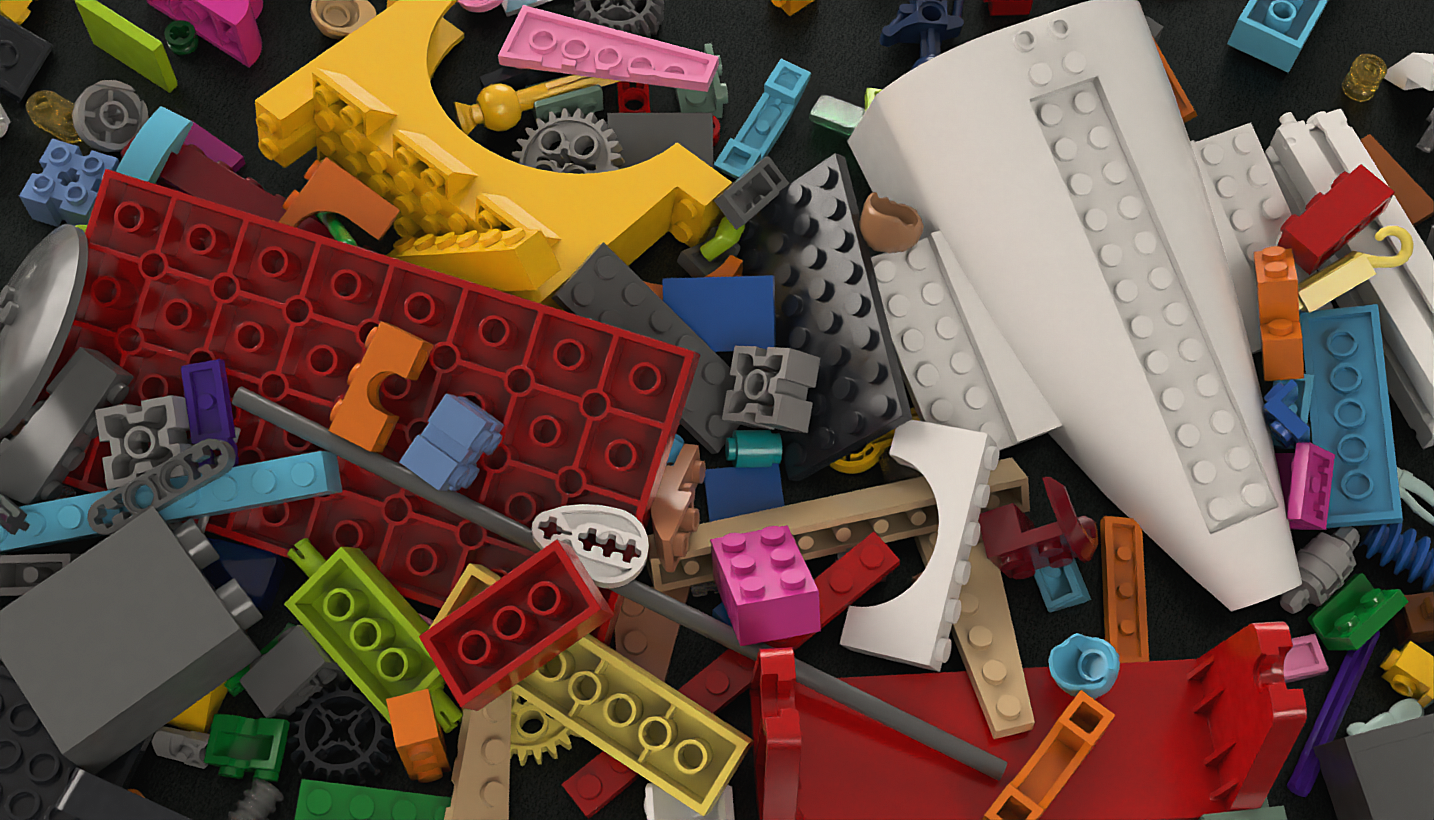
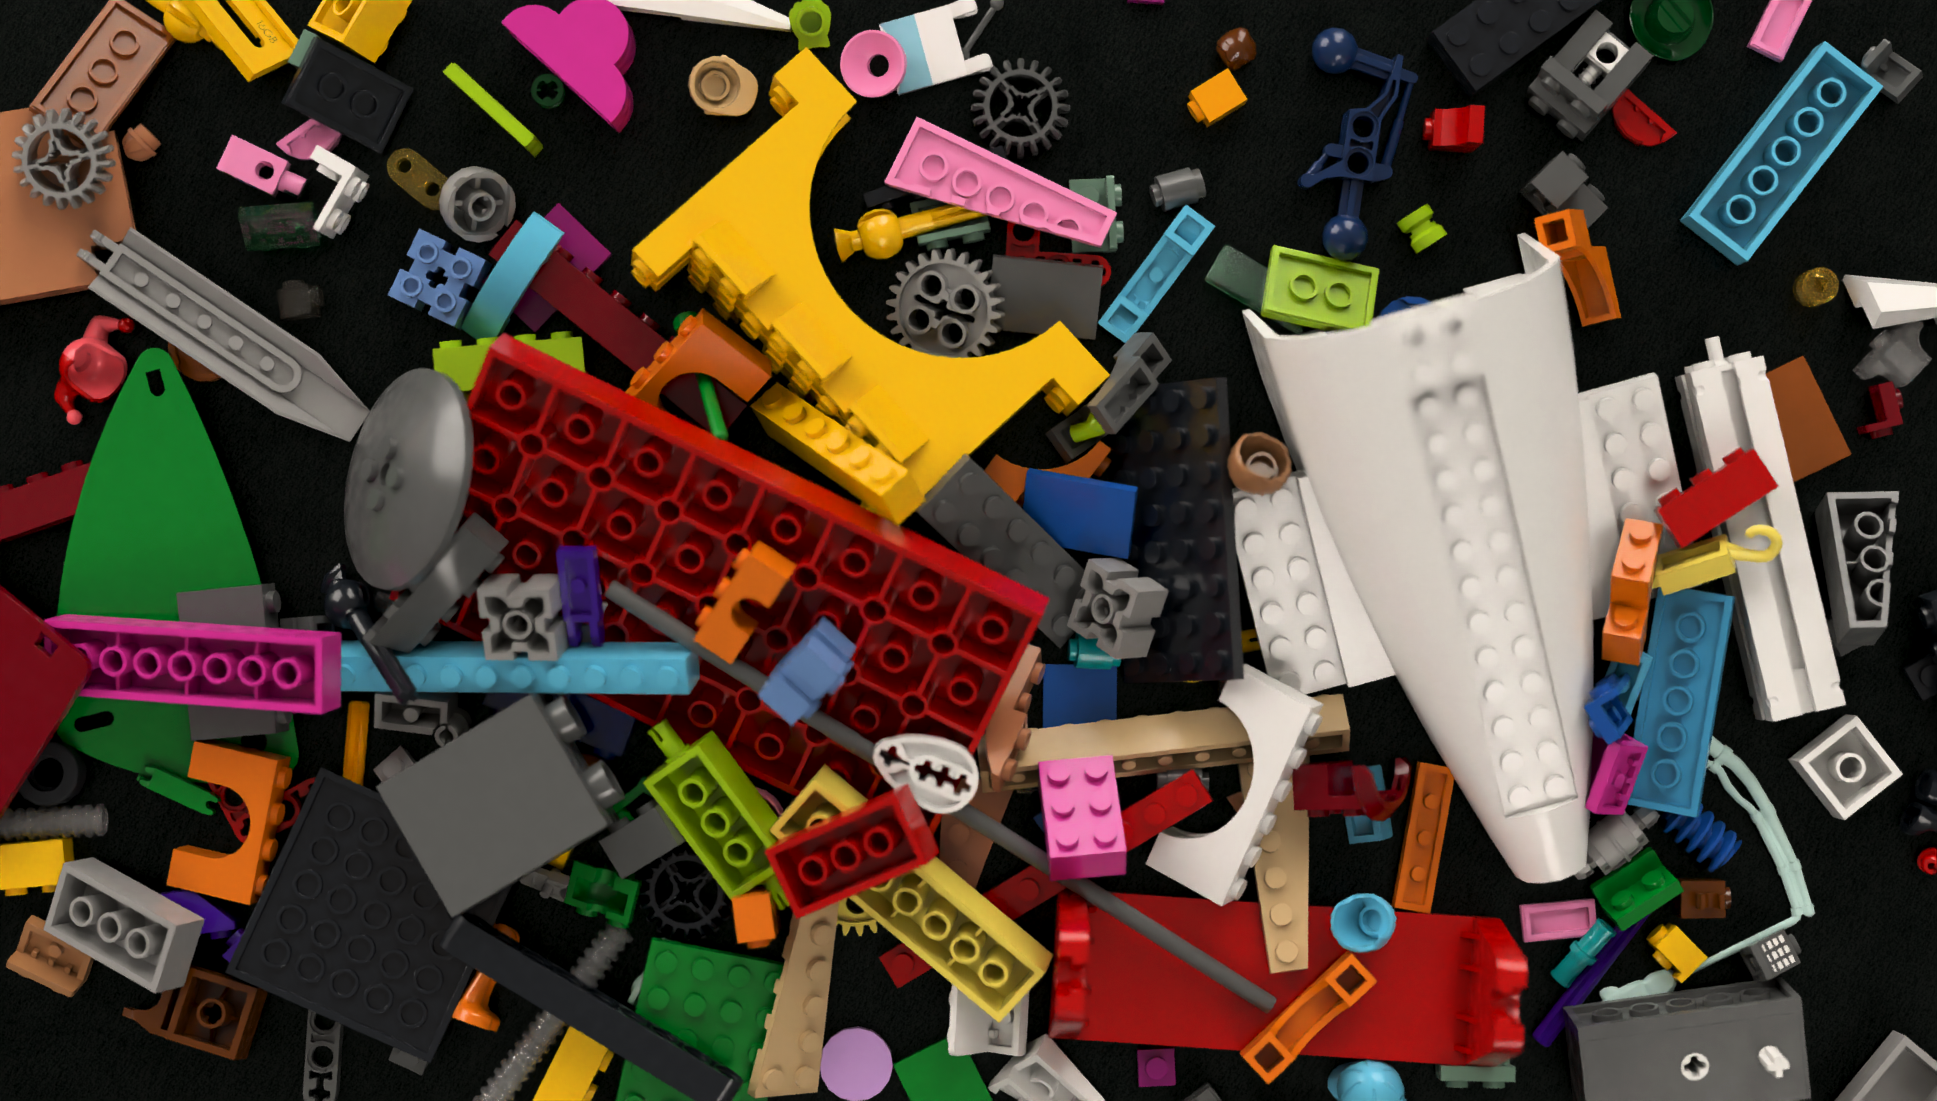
camera: 10 degrees right, 25 degrees up
dark grey beam [87,438,236,535] -> none
none -> dark grey brick [1149,167,1206,212]
none -> teal pin [1550,918,1616,988]

